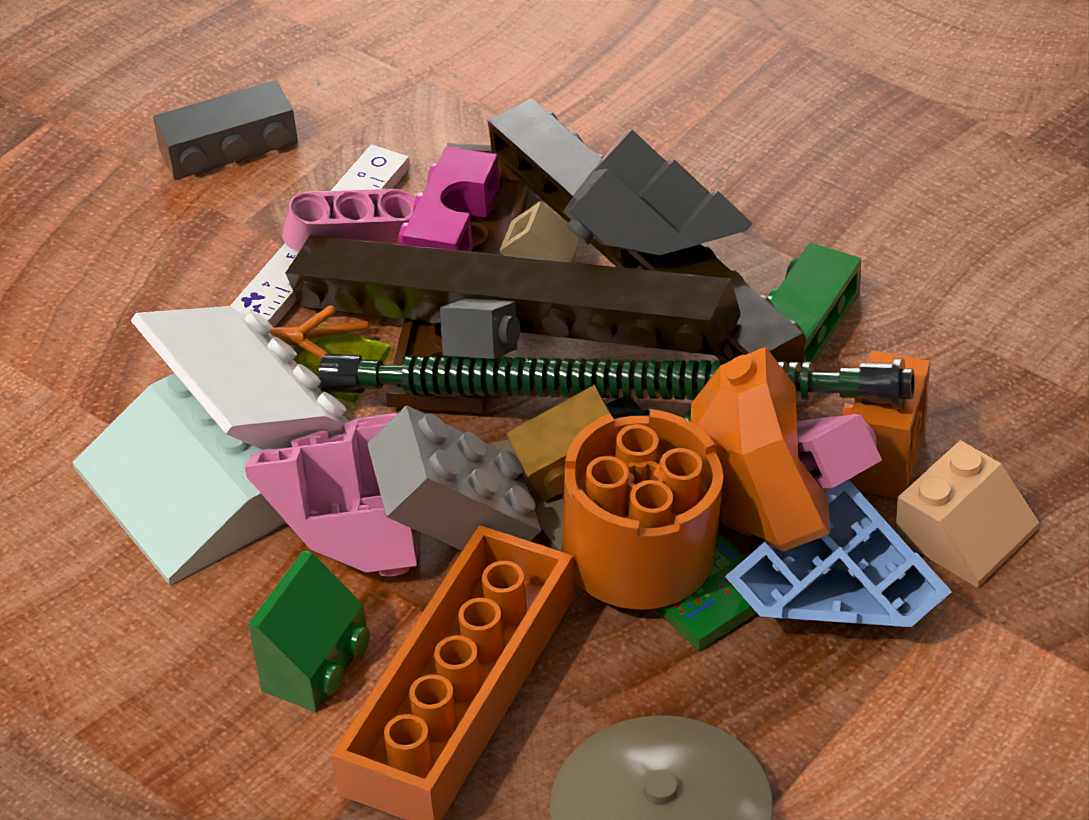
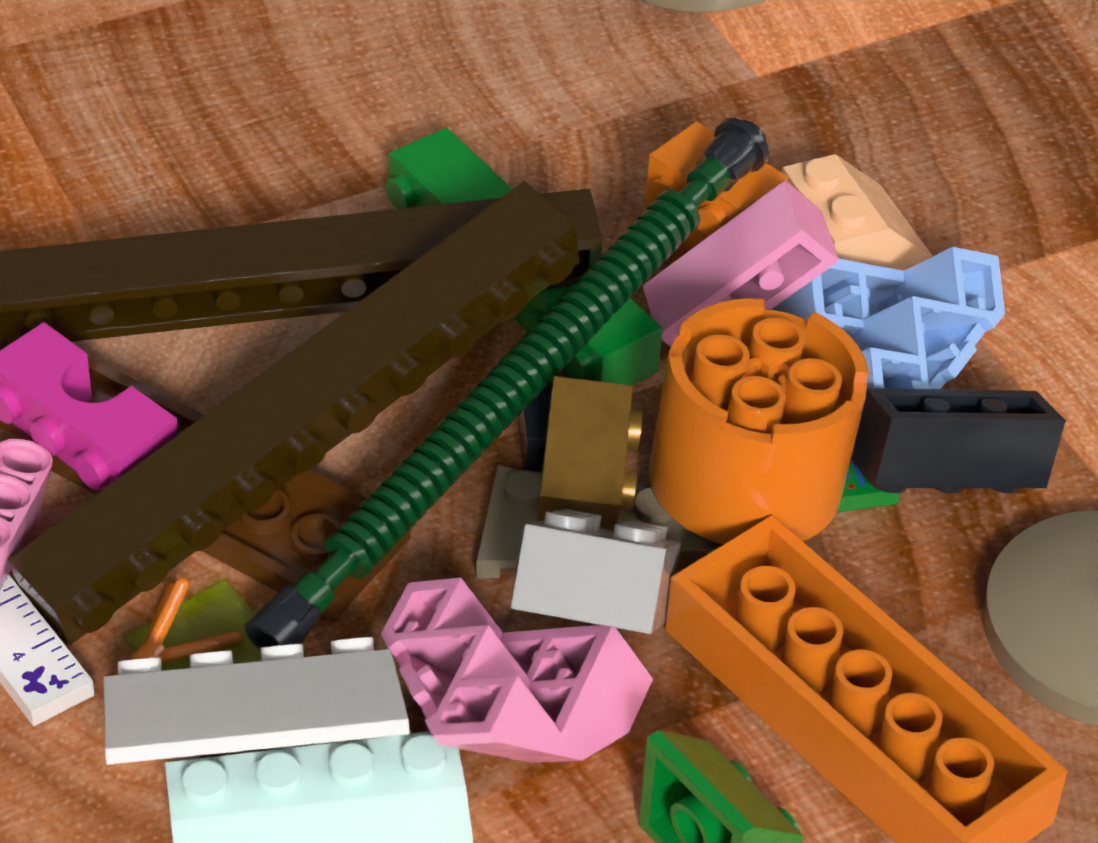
camera: 70 degrees left, 0 degrees up
dark grey brick [440,299,520,359] -> none
tan brick [500,201,579,262] -> none
dark grey brick [563,129,753,255] -> none
orange brick [690,346,830,552] -> none
none -> black brick [851,388,1066,493]

